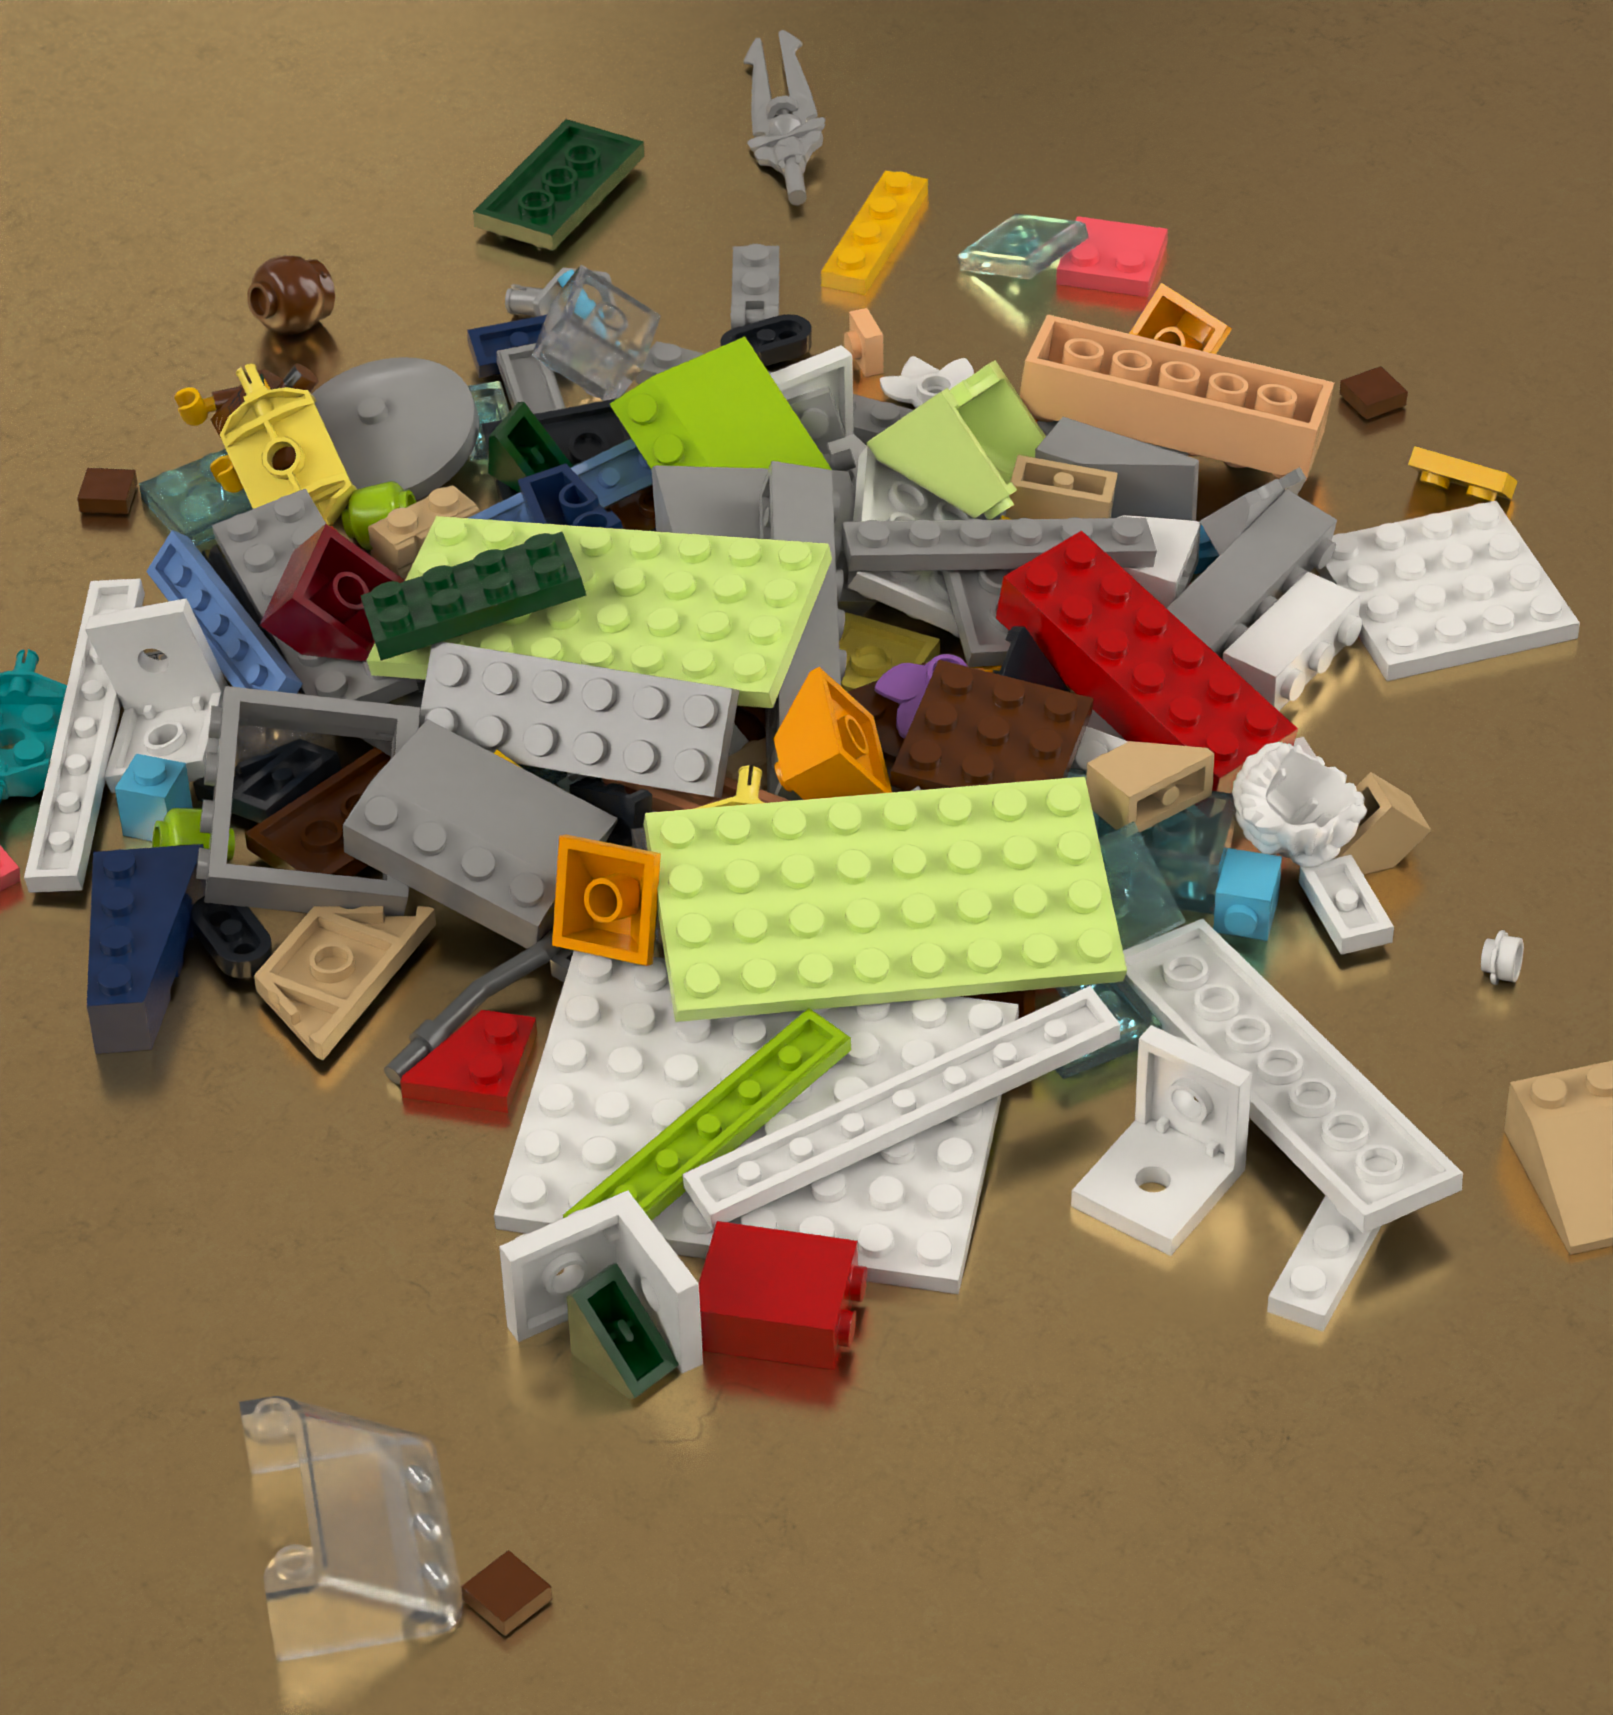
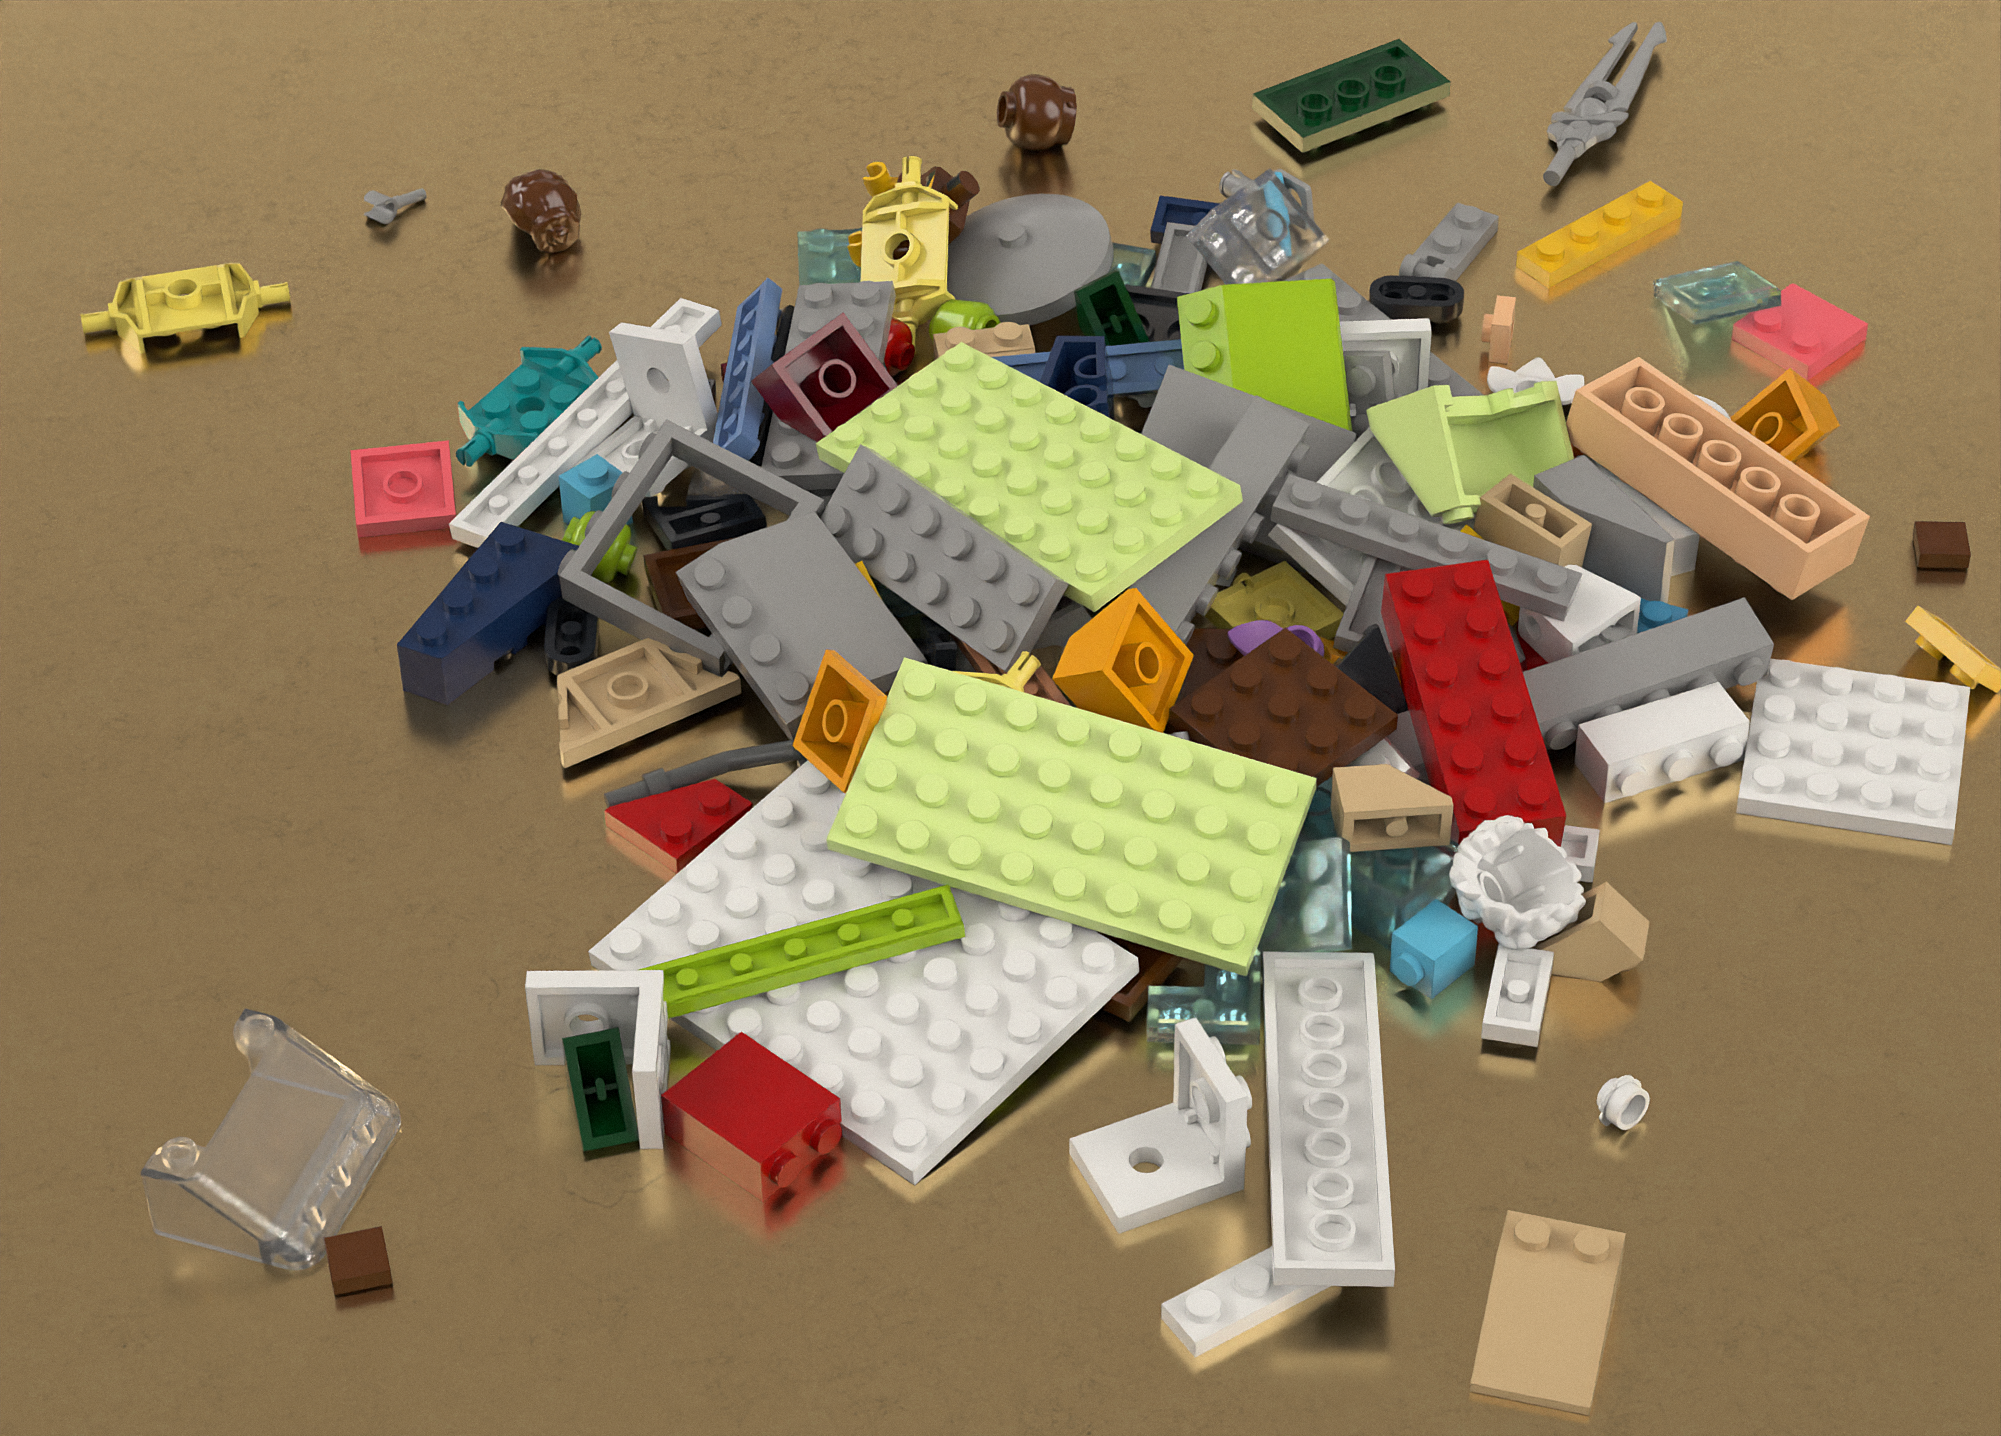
camera: 30 degrees right, 0 degrees up
reddish brown tile [77,468,138,514] -> none
dark green plate [360,531,586,661] -> none
white plate [683,986,1120,1229] -> none
light grey slope [1200,467,1307,556] -> none

